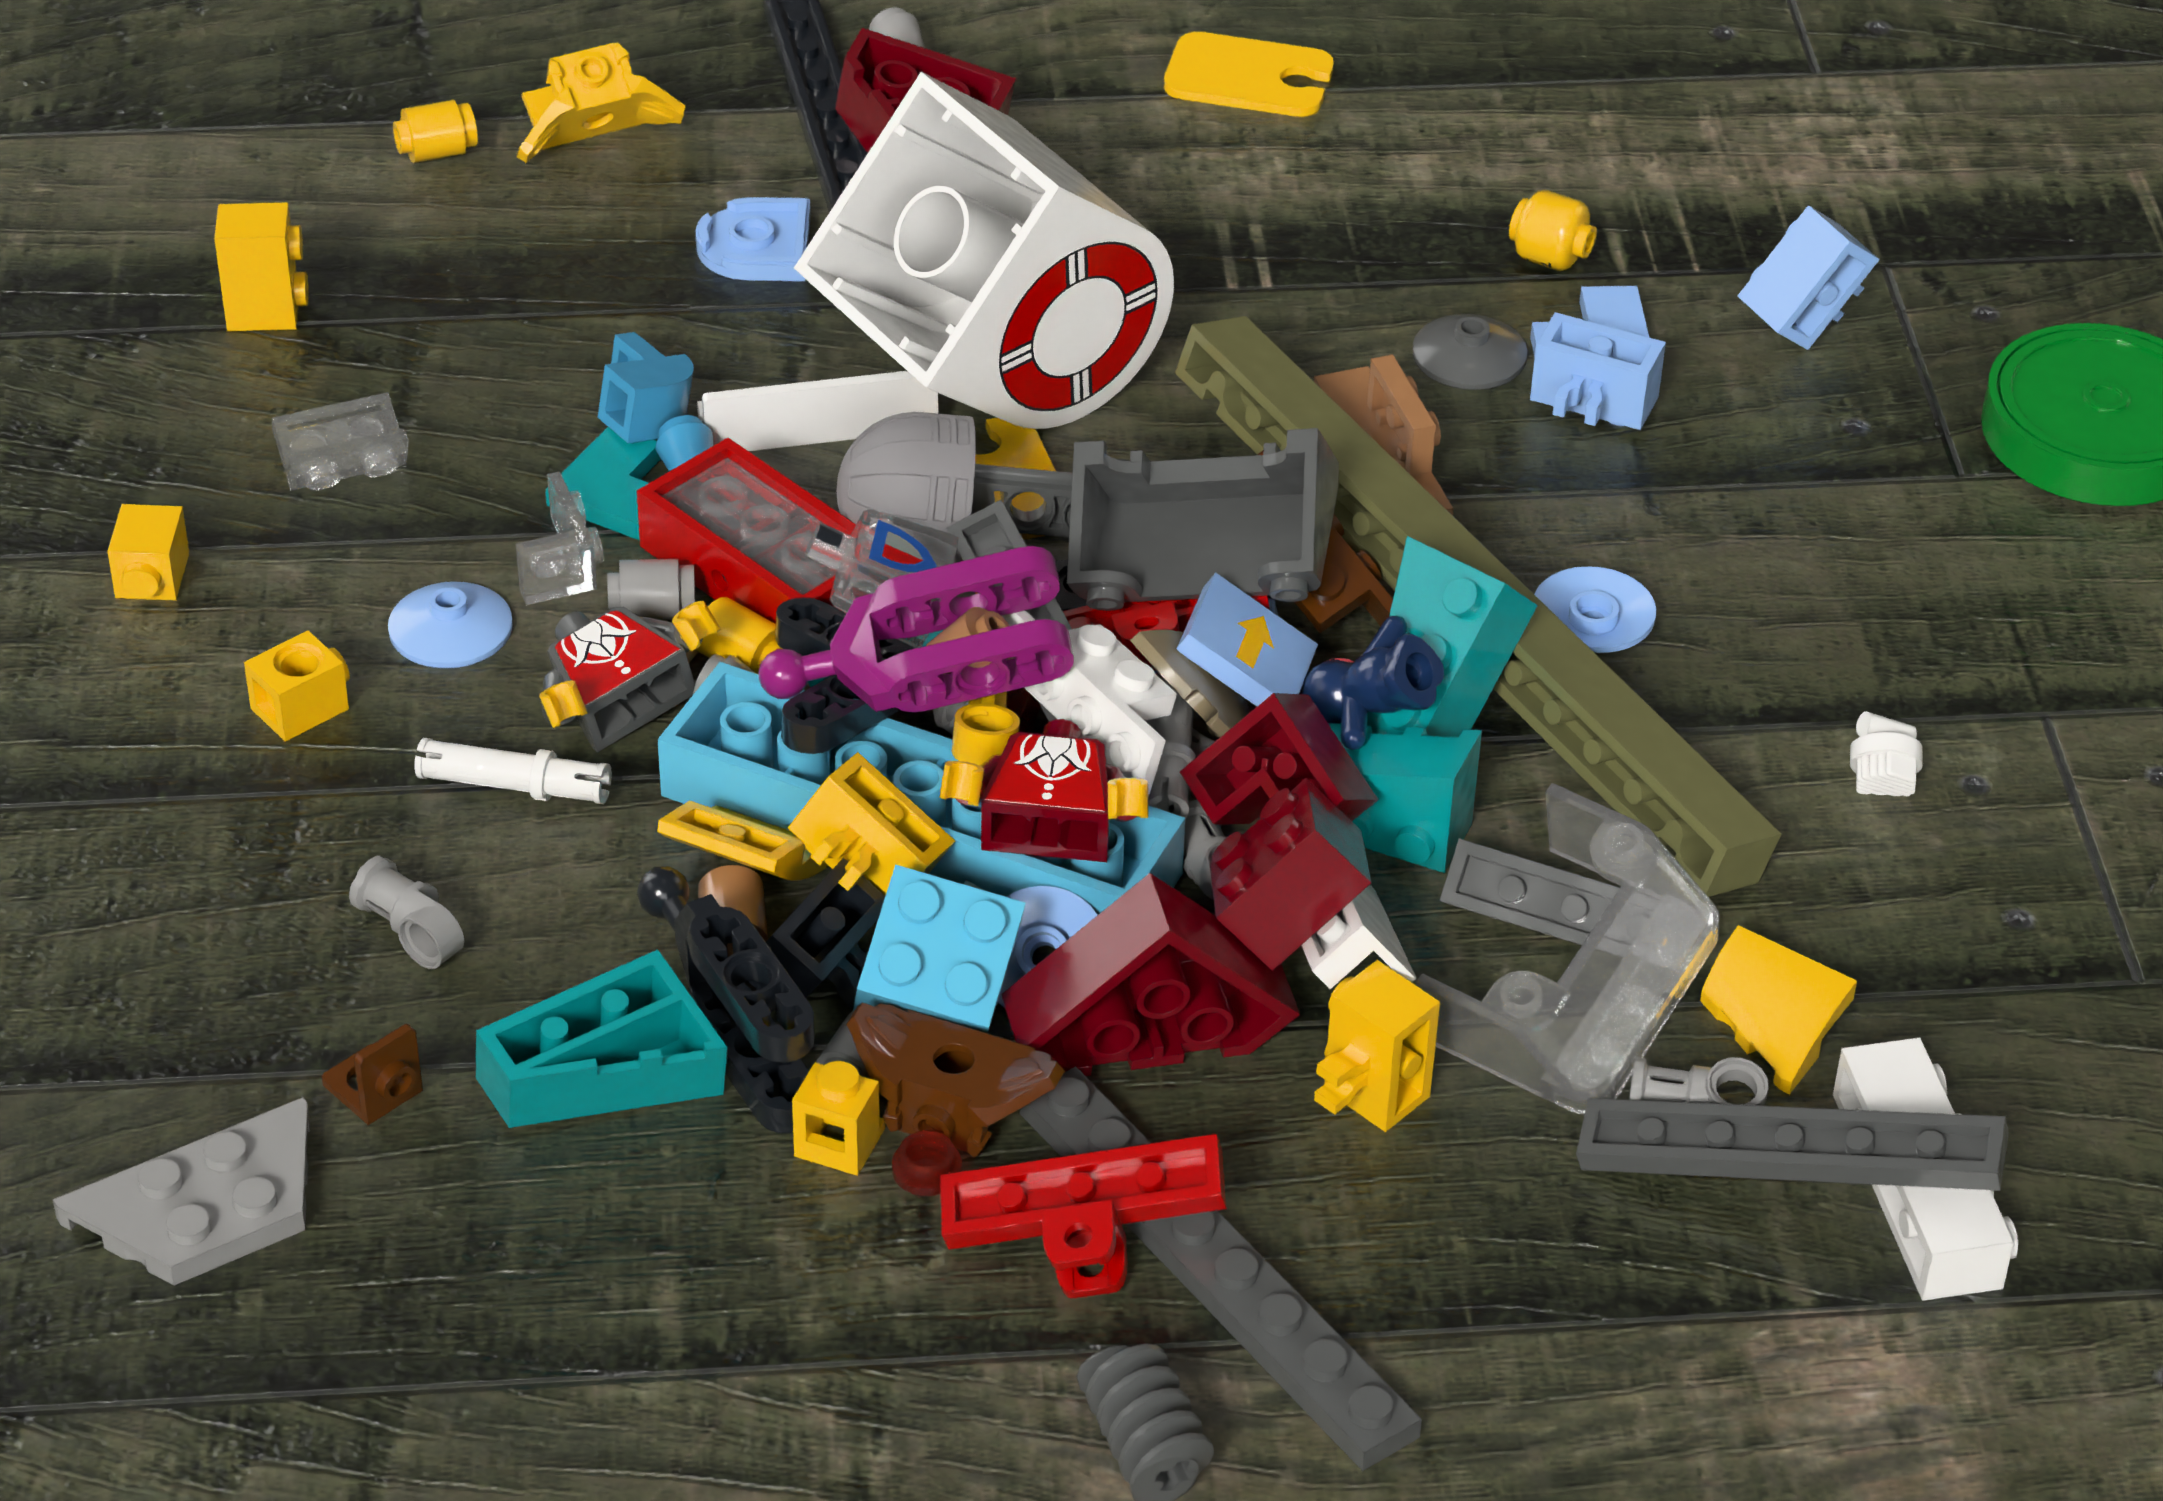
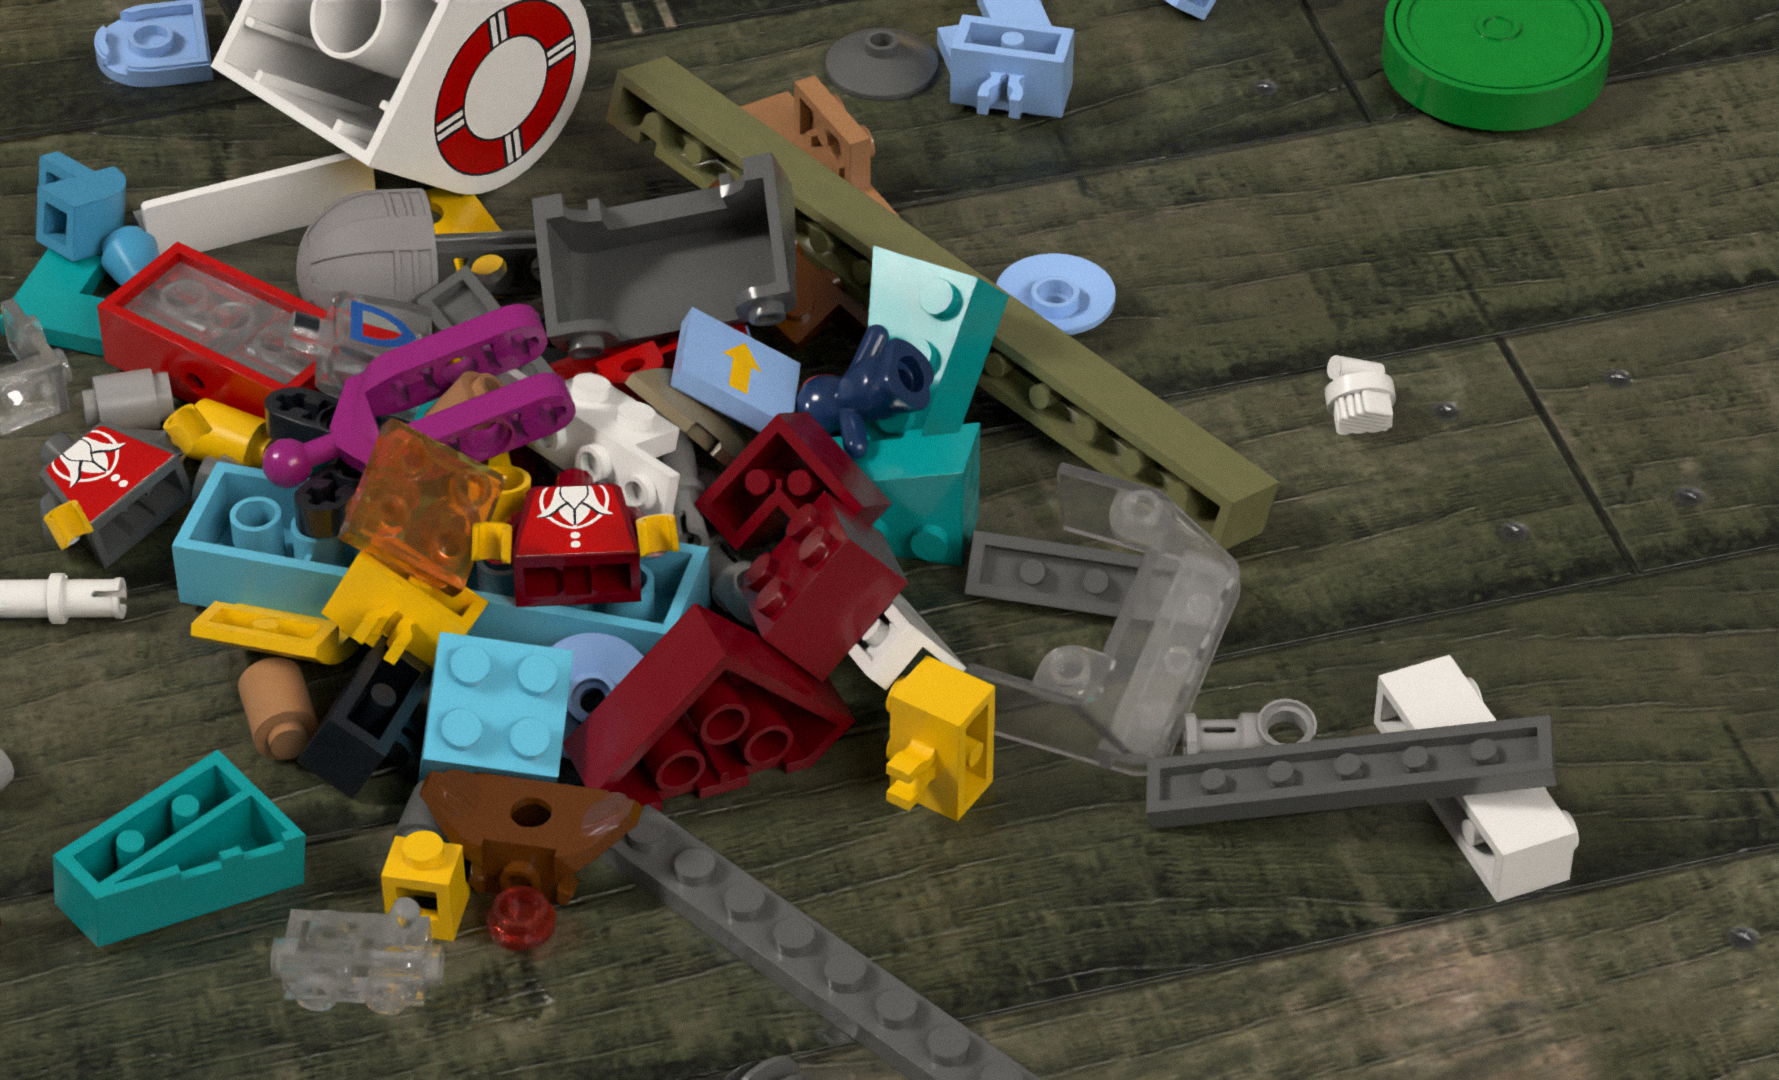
camera: 10 degrees left, 0 degrees up
black piece [637,866,815,1134] -> none
red plate [940,1134,1226,1299] -> none
yellow slope [1700,925,1857,1095] -> none
none -> clear brick [271,897,445,1015]
none -> clear orange plate [337,417,507,597]

